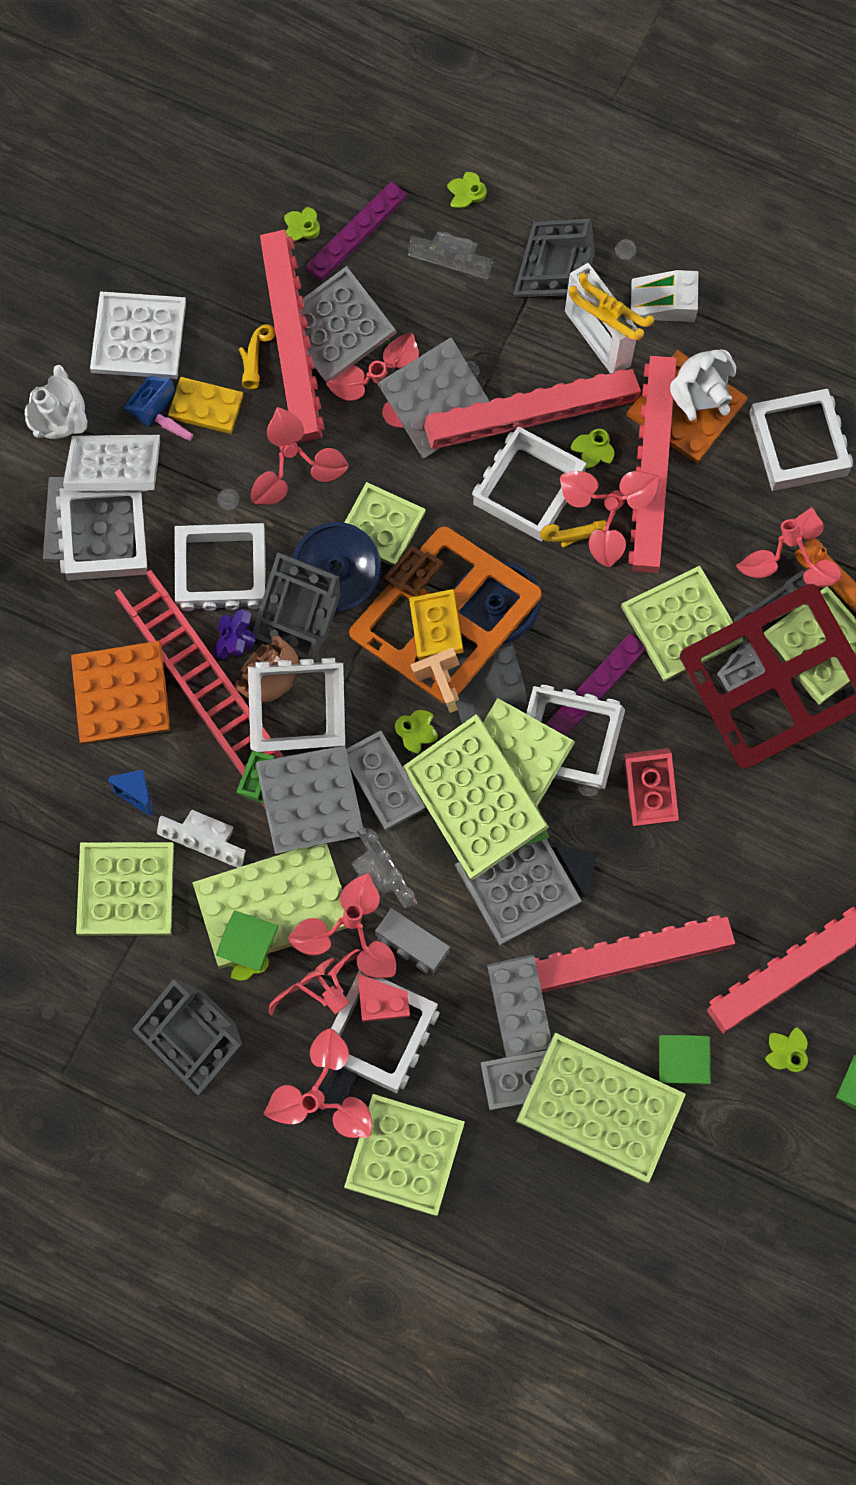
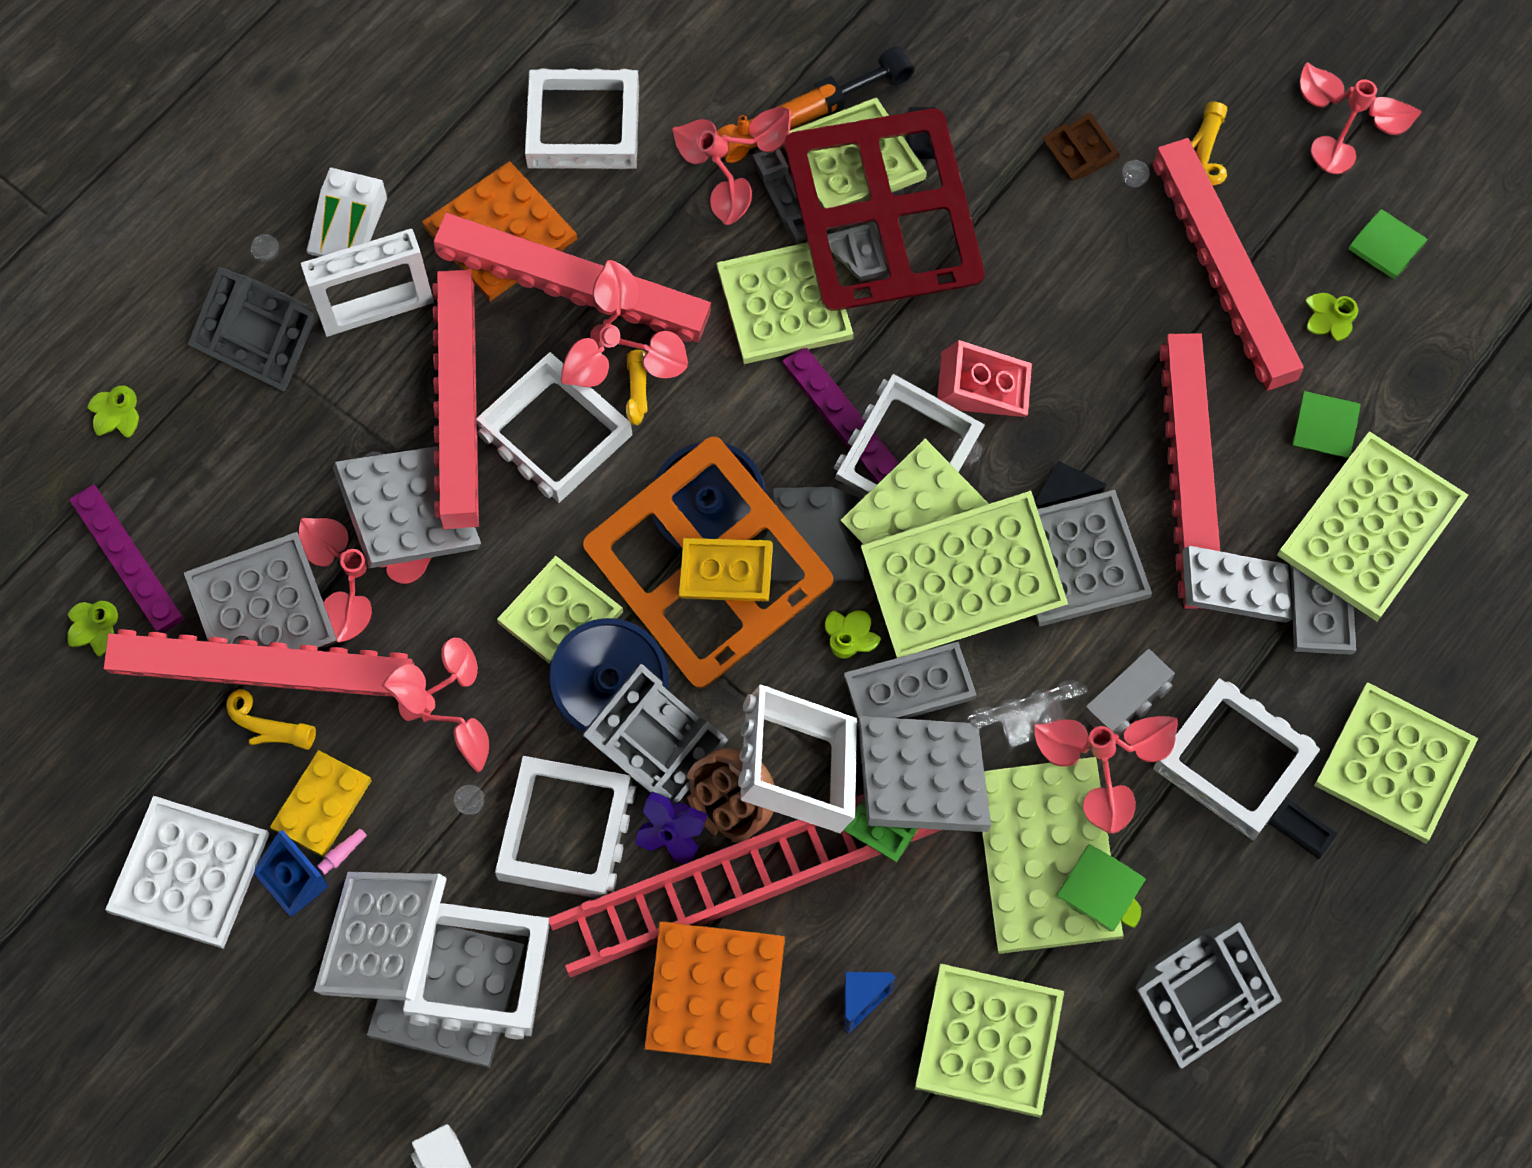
camera: 75 degrees left, 5 degrees down
white piece [25,365,88,439] -> none
white bracket [157,810,246,868] -> none
coral plant [264,1028,372,1138] -> none
coral plant [269,949,362,1016] -> none
coral wing [358,975,410,1022] -> none
reddish brown slope [384,546,444,597] -> none
clear bracket [408,232,493,279] -> none
light nougat bracket [411,648,460,713] -> none
yellow piece [569,273,654,340] -> none
lime plate [571,429,614,469] -> none
white piece [670,349,736,421] -> none

